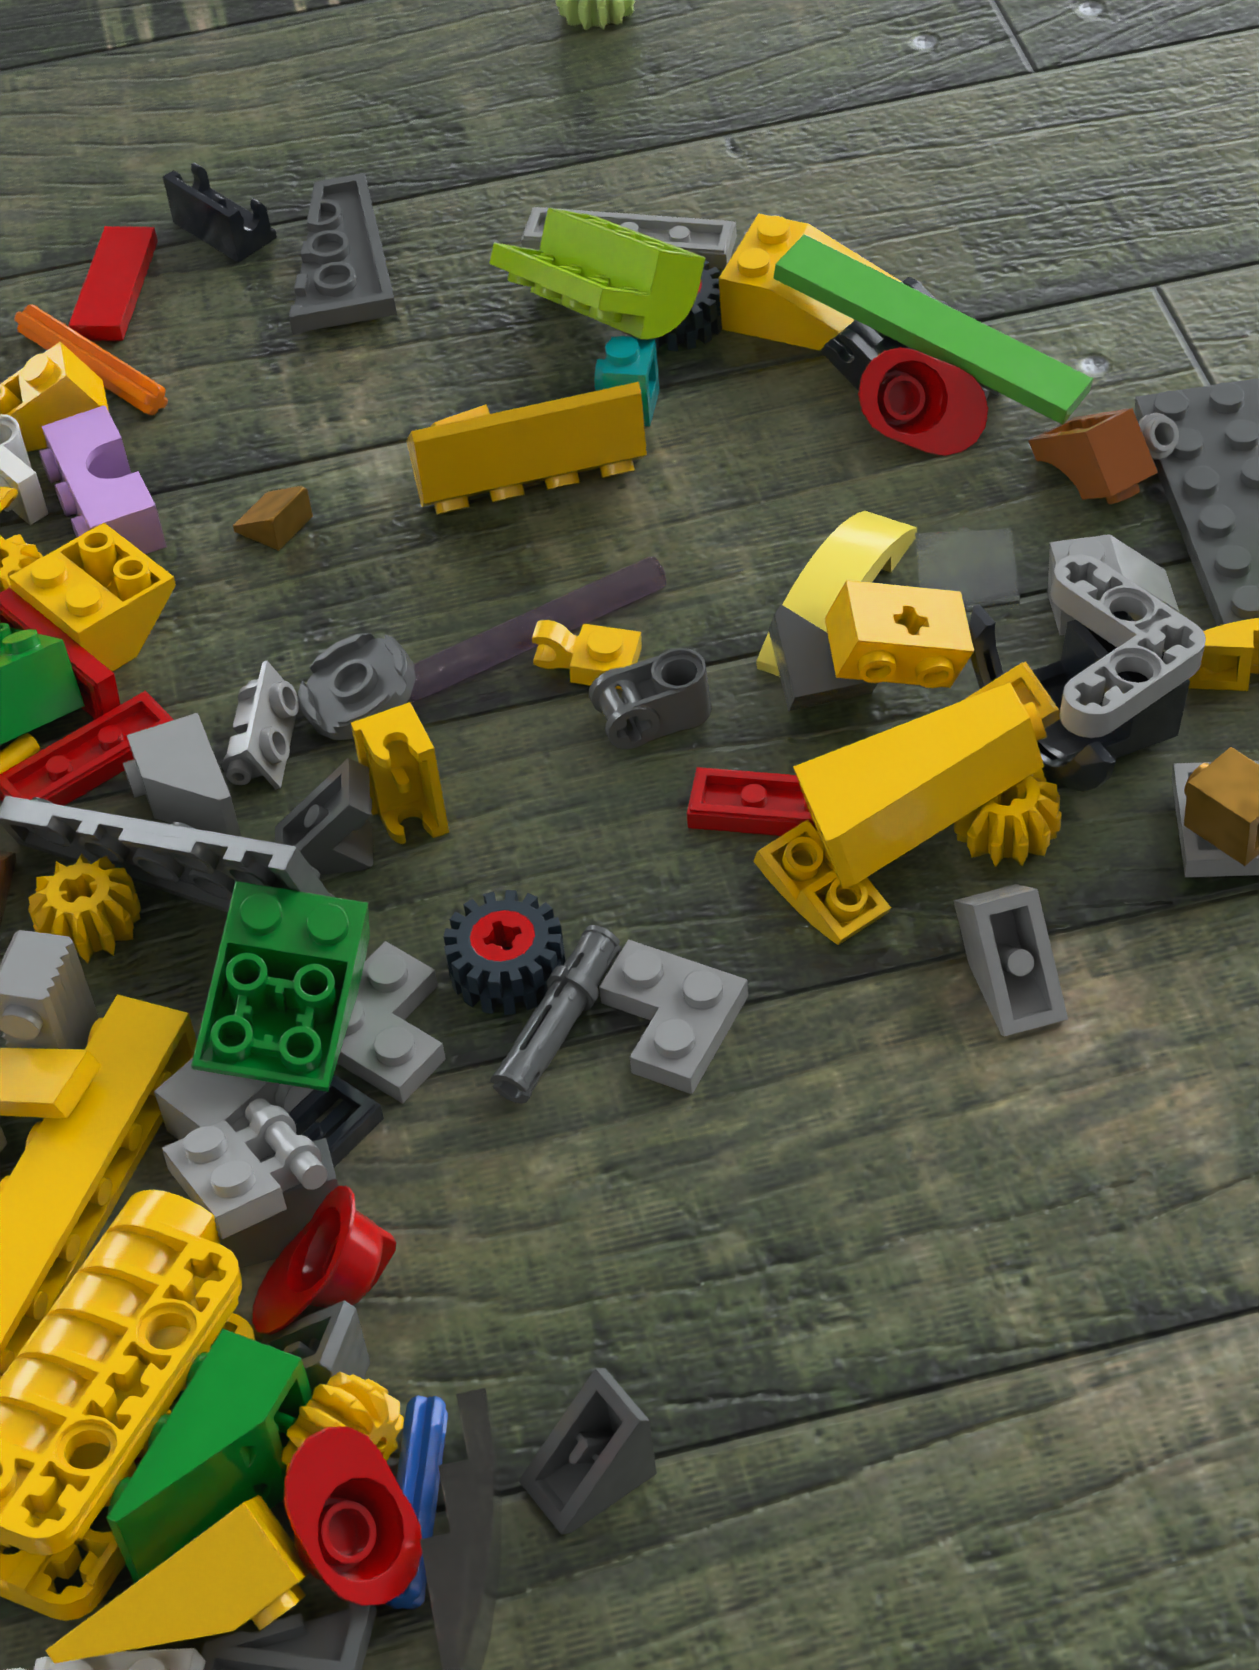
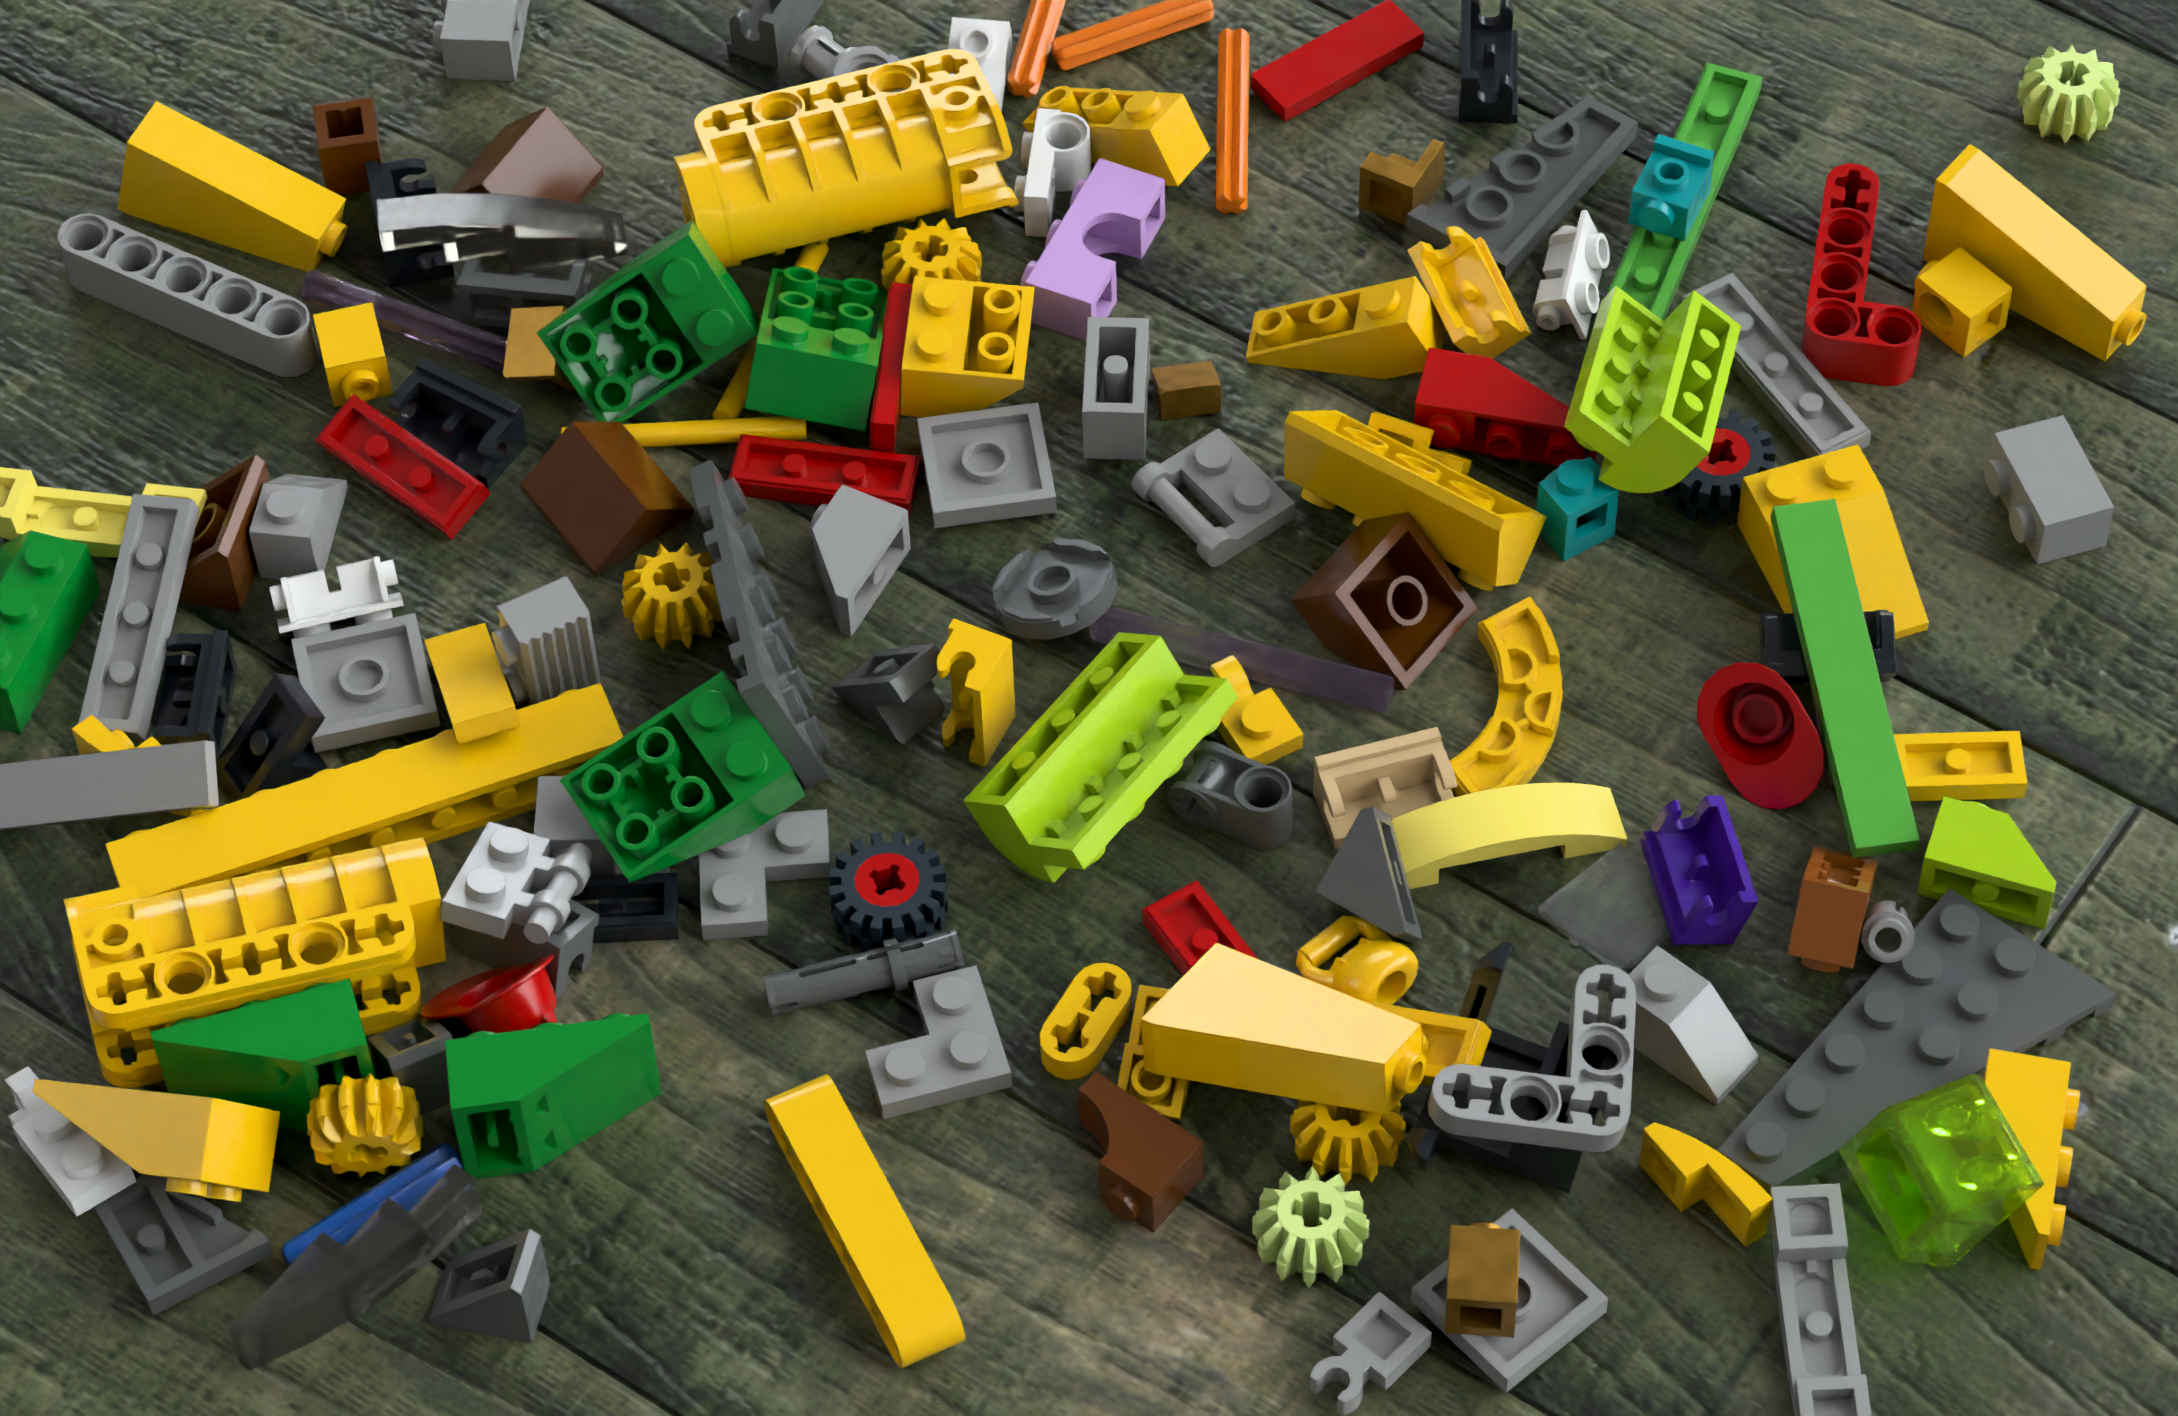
camera: 45 degrees right, 5 degrees up
light grey hinge [222,660,299,789] -> none
red piece [284,1426,423,1606] -> none
yellow brick [825,580,974,688] -> none
light grey slope [954,884,1068,1036] -> none
none -> green slope [445,1013,662,1180]
none -> yellow beam [764,1074,965,1368]
none -> light grey plate [917,402,1057,529]
none -> lime brick [963,632,1238,883]
none -> yellow beam [1040,963,1132,1080]
none -> reddish brown arch [1079,1071,1203,1233]
none -> light grey brick [1082,317,1150,460]
none -> light grey plate [1131,428,1295,567]
none -> yellow slope [1245,276,1446,380]
none -> yellowish green gear [1252,1166,1369,1288]
none -> reddish brown slope [1290,512,1478,691]
none -> yellow piece [1296,915,1418,1005]
none -> light grey plate [1310,1292,1432,1416]
none -> tan hinge [1313,727,1457,850]
none -> pearl gold panel [1359,139,1445,225]
none -> yellow hinge [1407,226,1532,359]
none -> red slope [1414,347,1597,468]
none -> yellow tile [1449,597,1563,797]
none -> white hinge [1532,210,1610,340]
none -> bright green tile [1607,63,1763,321]
none -> teal brick [1629,134,1714,241]
none -> dark purple hinge [1639,795,1759,945]
none -> red beam [1800,163,1922,386]
none -> yellow plate [1894,731,2027,801]
none -> yellow brick [1912,247,2013,358]
none -> lime slope [1917,796,2057,929]
none -> yellow slope [1923,144,2147,361]
none -> light grey brick [1984,415,2114,564]

